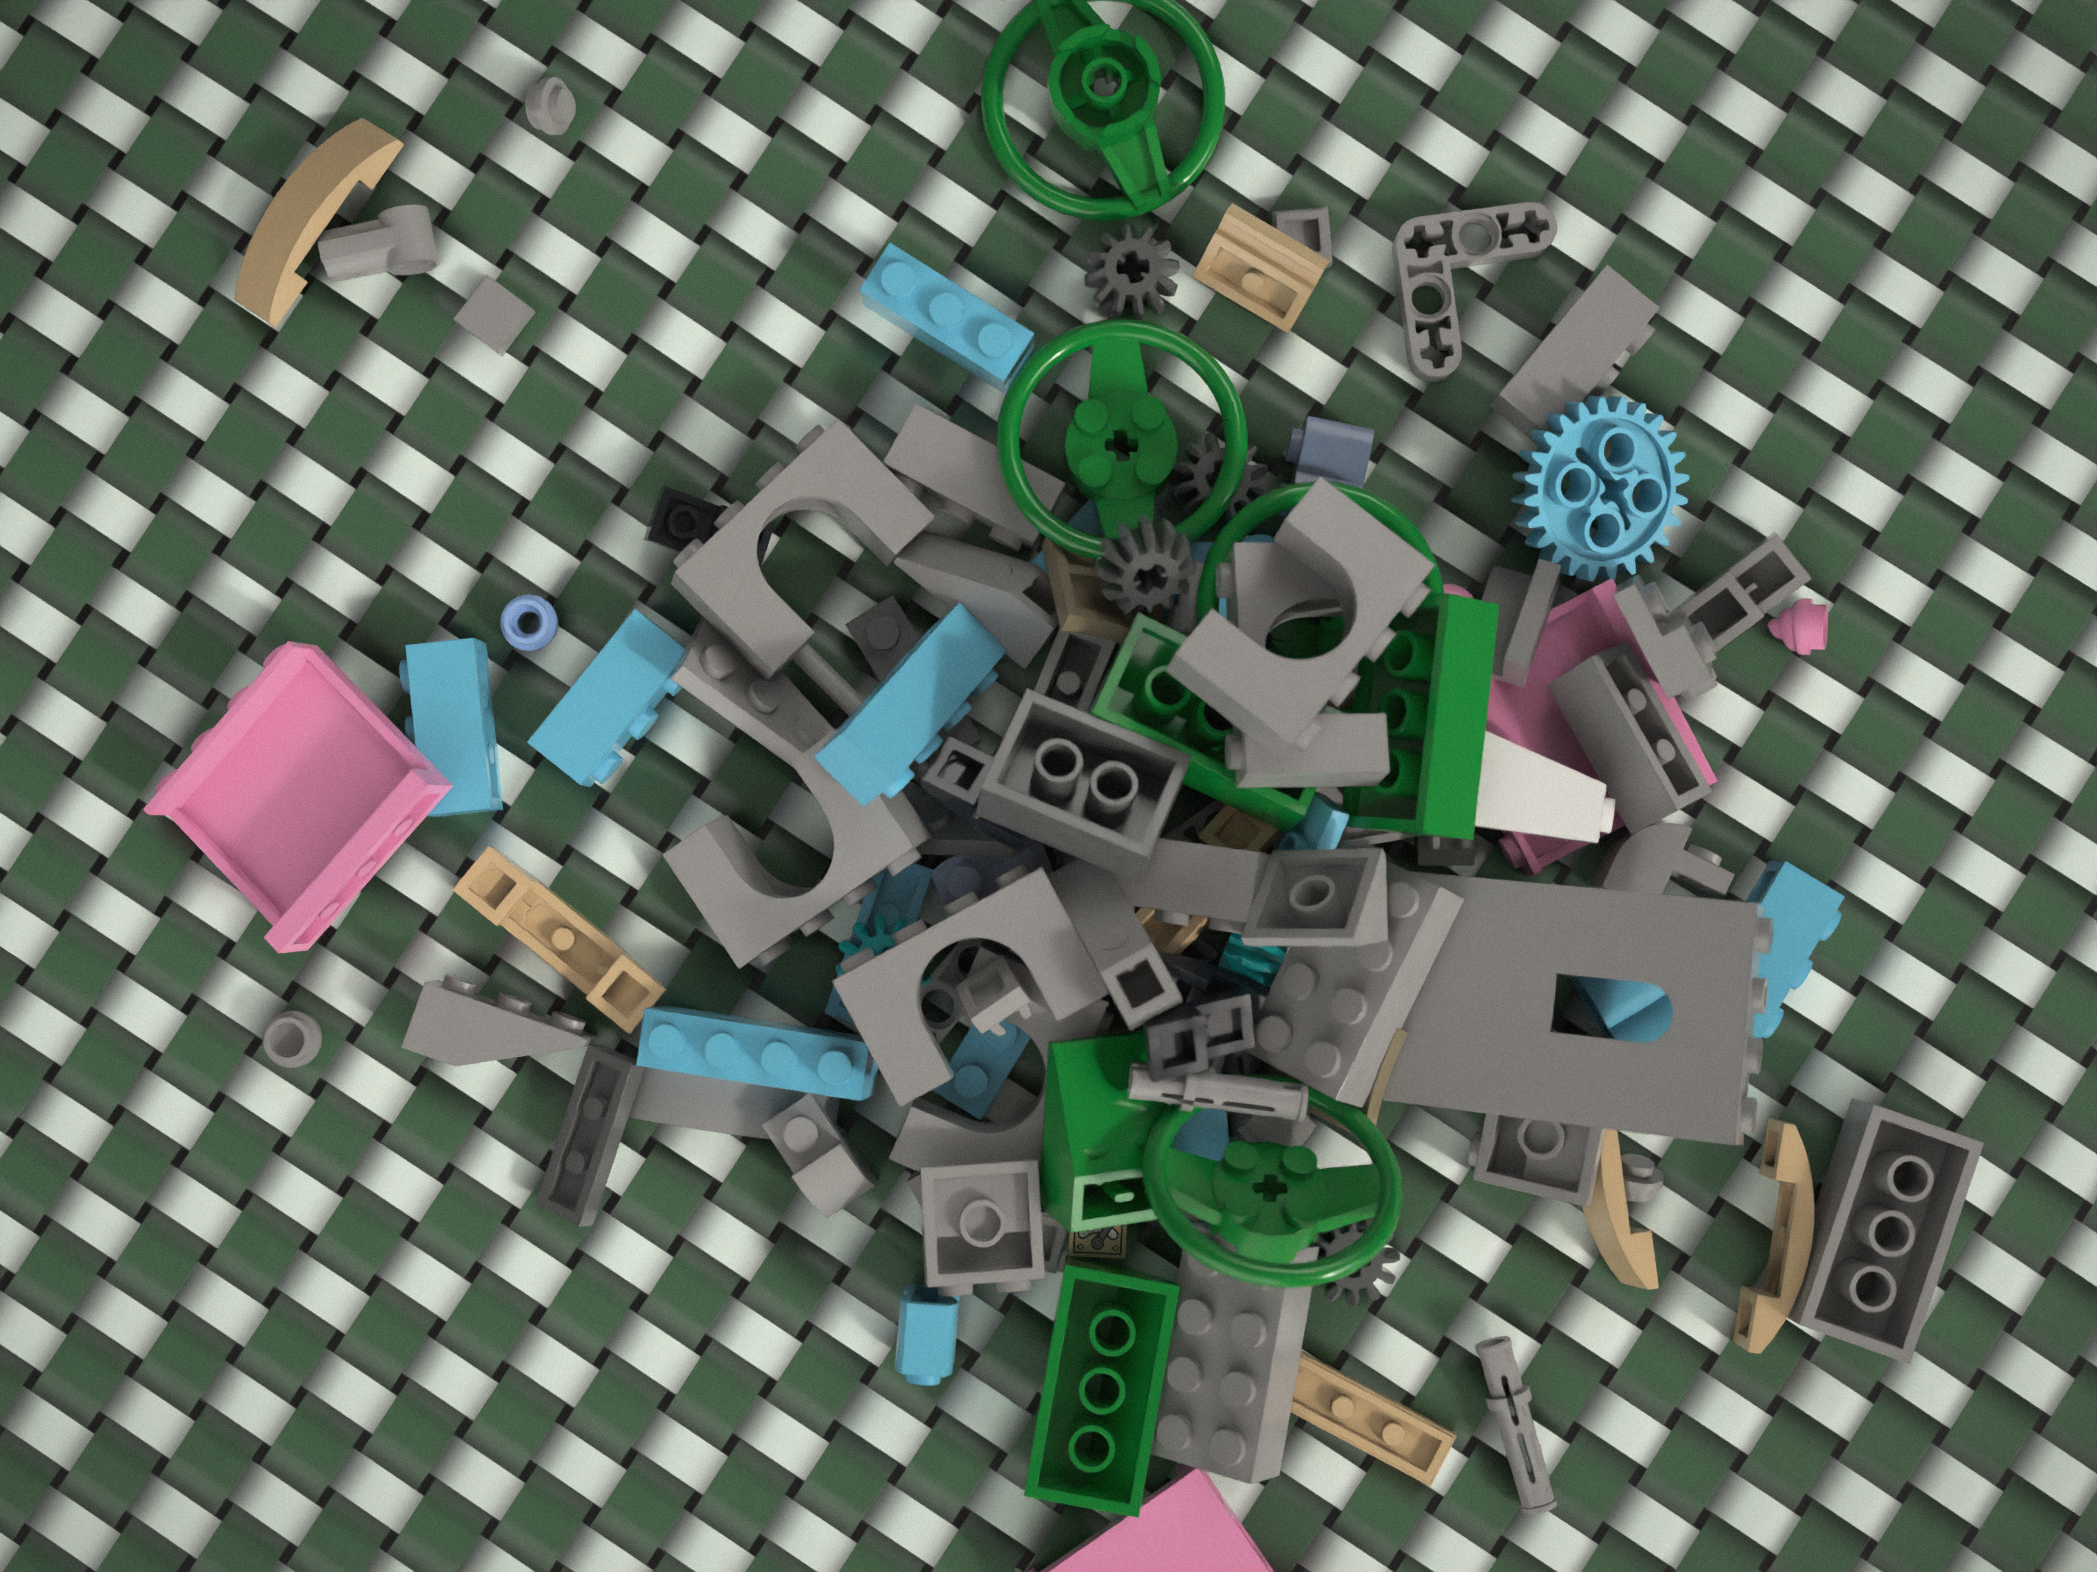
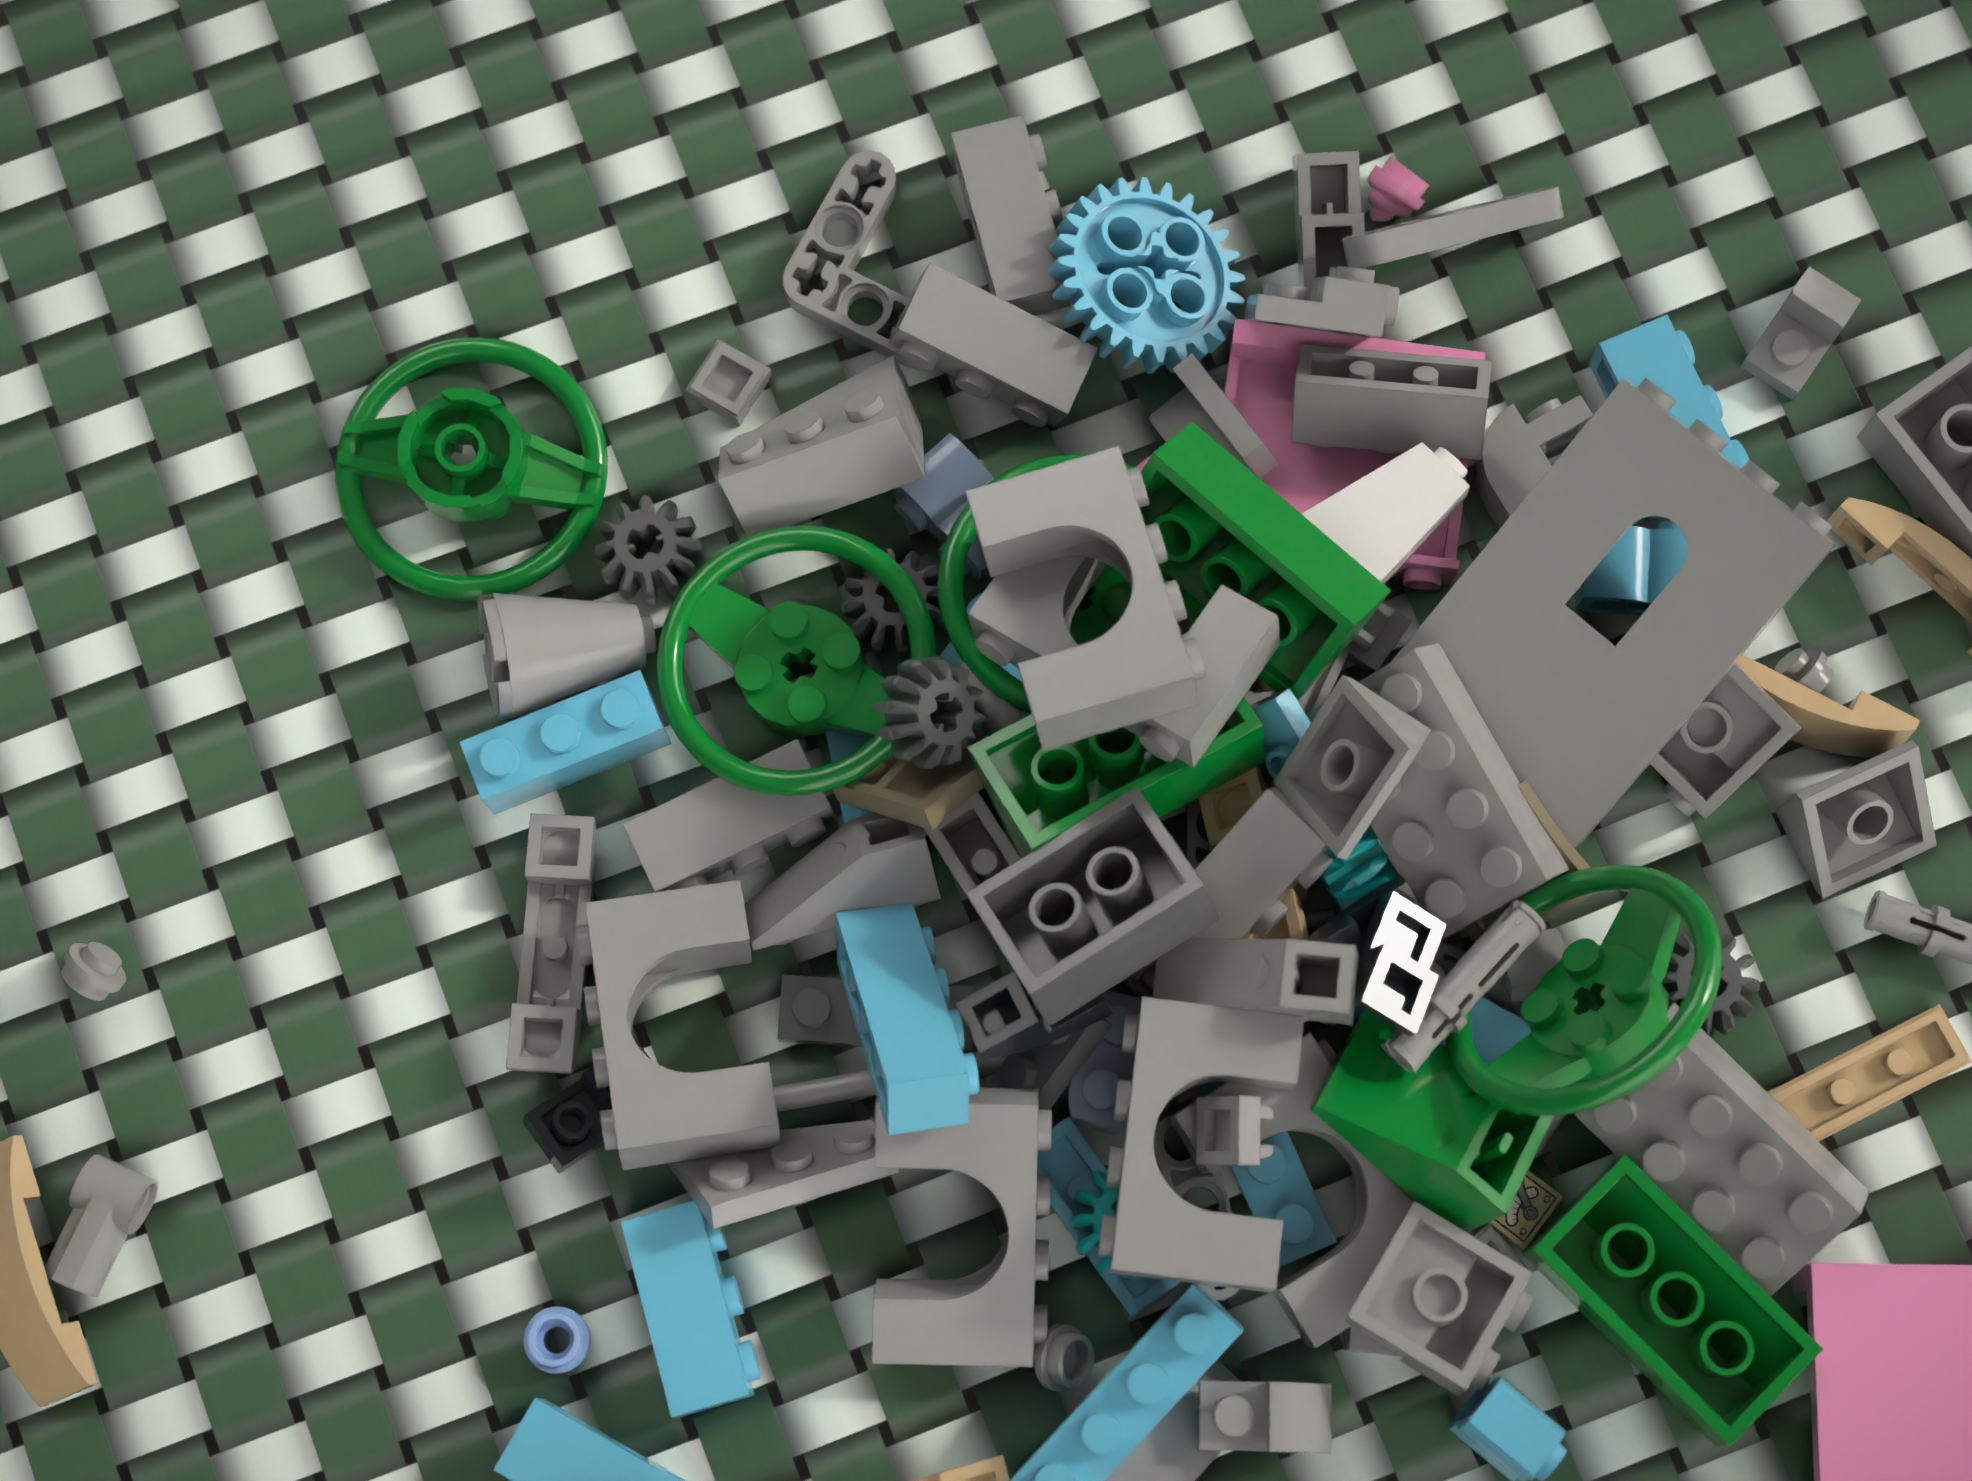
camera: 50 degrees left, 10 degrees down
light grey tile [454,275,536,356] -> none
tan plate [1192,203,1330,333] -> none
none -> light grey cone [477,593,656,721]
none -> light grey slope [506,813,596,1074]
none -> light grey wedge [718,355,925,536]
none -> light grey brick [888,263,1098,427]
none -> light grey plate [1034,1324,1094,1392]
none -> light grey beam [1342,186,1564,268]
none -> light grey slope [1740,267,1861,400]
none -> light grey slope [1775,740,1937,898]

